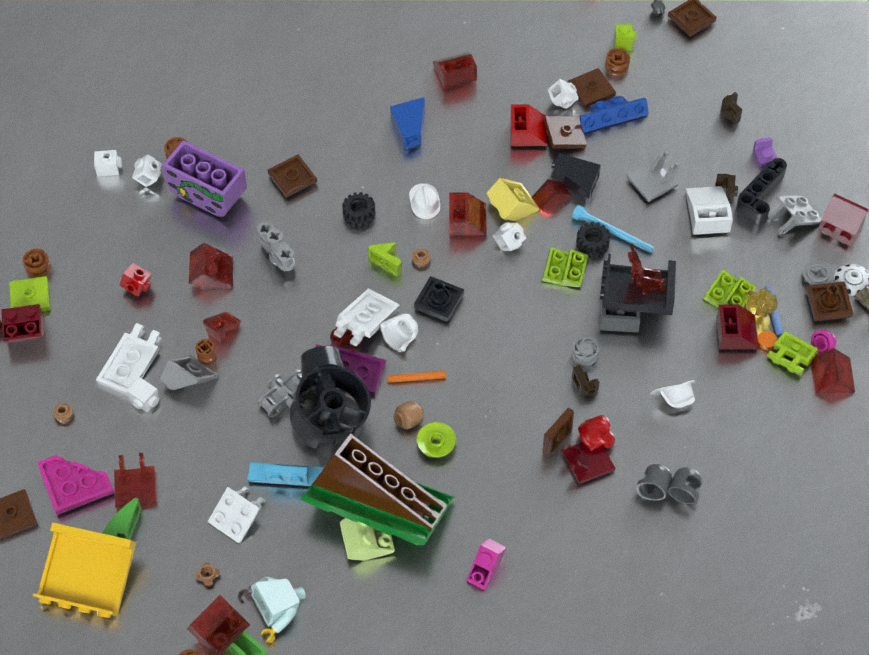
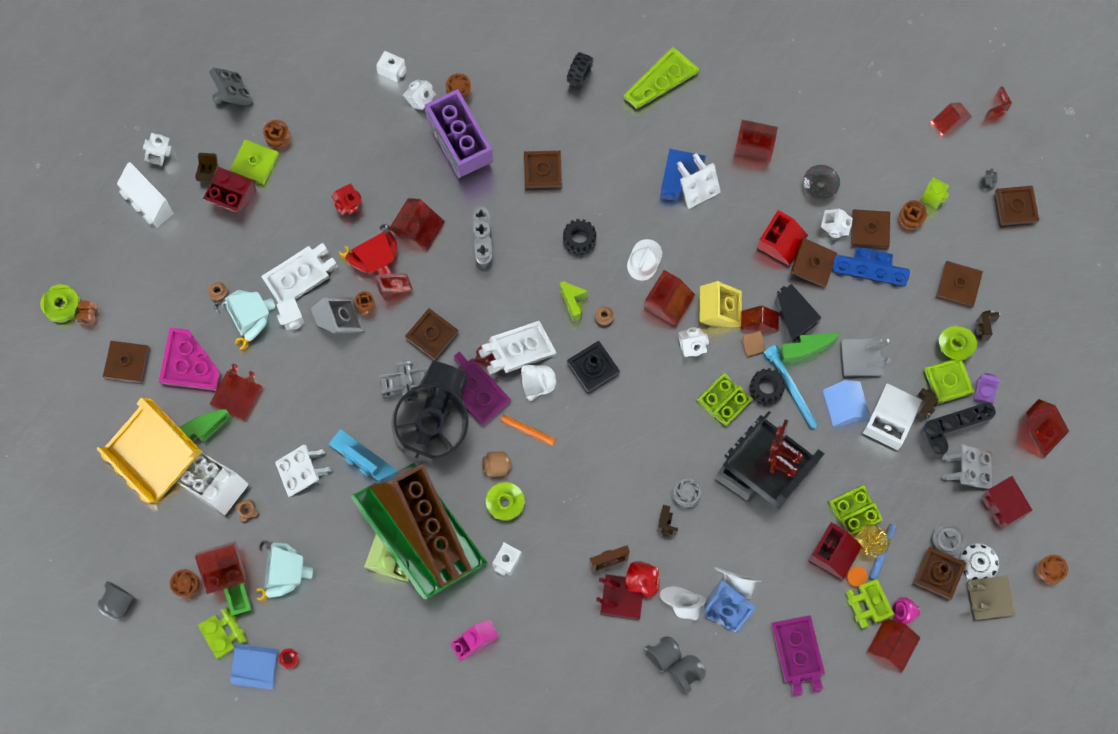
camera: 30 degrees right, 15 degrees up
none -> white slope [177,452,249,516]
none -> light aqua torso [214,290,275,351]
none -> red torso [338,224,397,280]
none -> reddish brown plate [405,308,459,360]
none -> white brick [493,543,522,576]
none -> black tyre [567,52,594,88]
none -> lime wing [624,47,700,109]
none -> white piece [660,586,706,620]
none -> white plate [676,153,721,209]
none -> medium blue slope [704,579,756,632]
none -> medium nougat slope [741,331,765,357]
none -> magenta tile [771,615,825,697]
none -> bright green slope [780,333,839,364]
none -> clear smoke dish [803,165,840,200]
none -> light blue slope [823,380,870,427]
none -> lime plate [924,359,974,405]
none -> reddish brown plate [936,261,983,307]
none -> lime dish [939,326,977,360]
none -> clear red slope [1026,399,1069,458]

